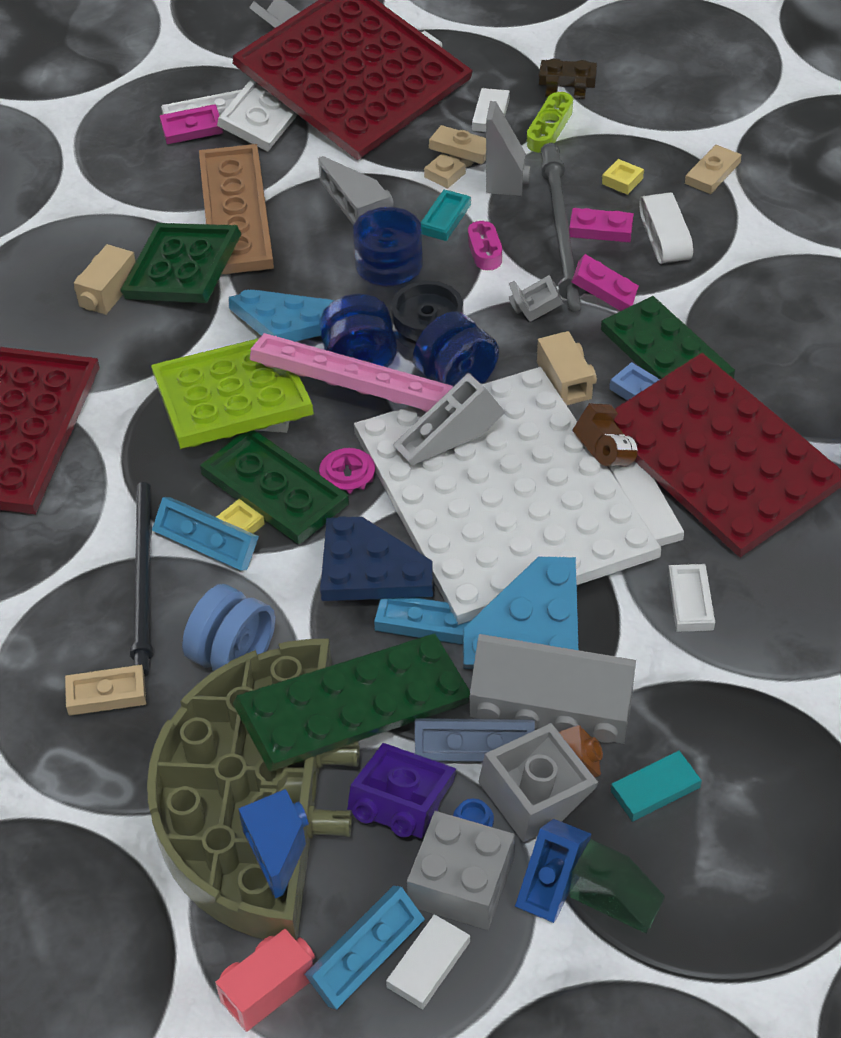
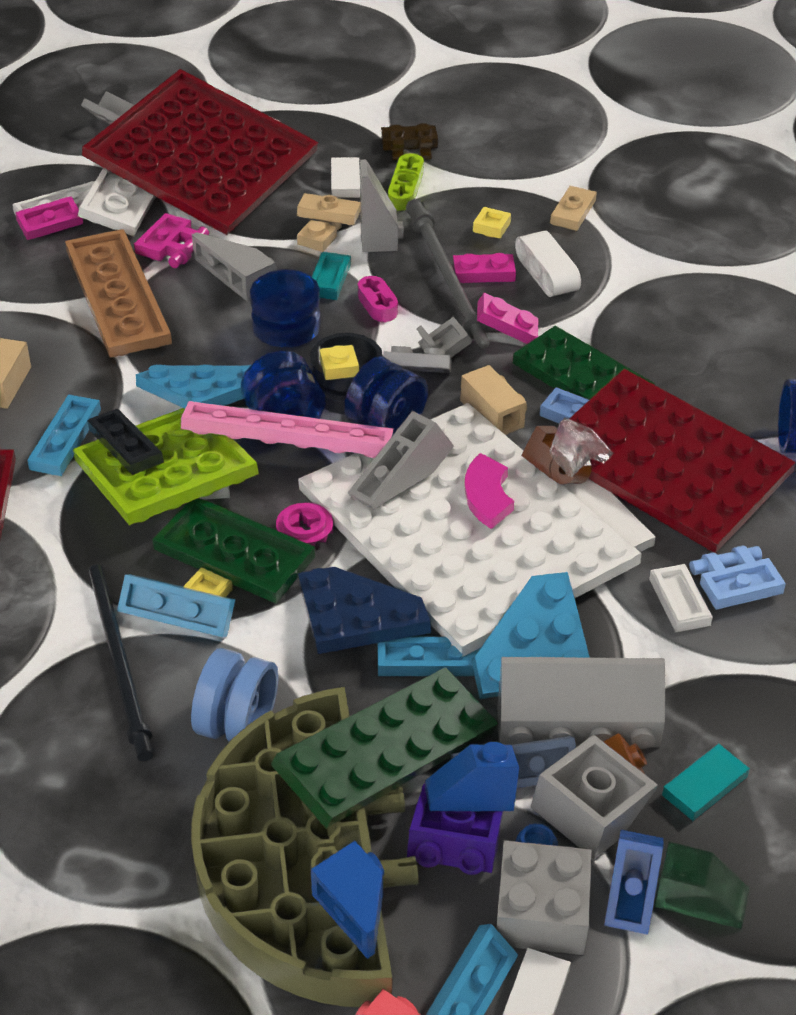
camera: 15 degrees left, 5 degrees down
tan plate [65,665,146,716] -> none
dark green plate [120,223,242,303] -> none
none -> dark azure plate [27,394,101,476]
none -> black tile [87,408,164,475]
none -> dark pink plate [134,213,209,268]
none -> light yellow plate [320,345,359,380]
none -> light grey plate [383,346,452,373]
none -> blue slope [424,742,519,811]
none -> dark pink tile [465,453,514,529]
none -> clear slope [550,418,614,477]
none -> light blue plate [689,545,786,610]

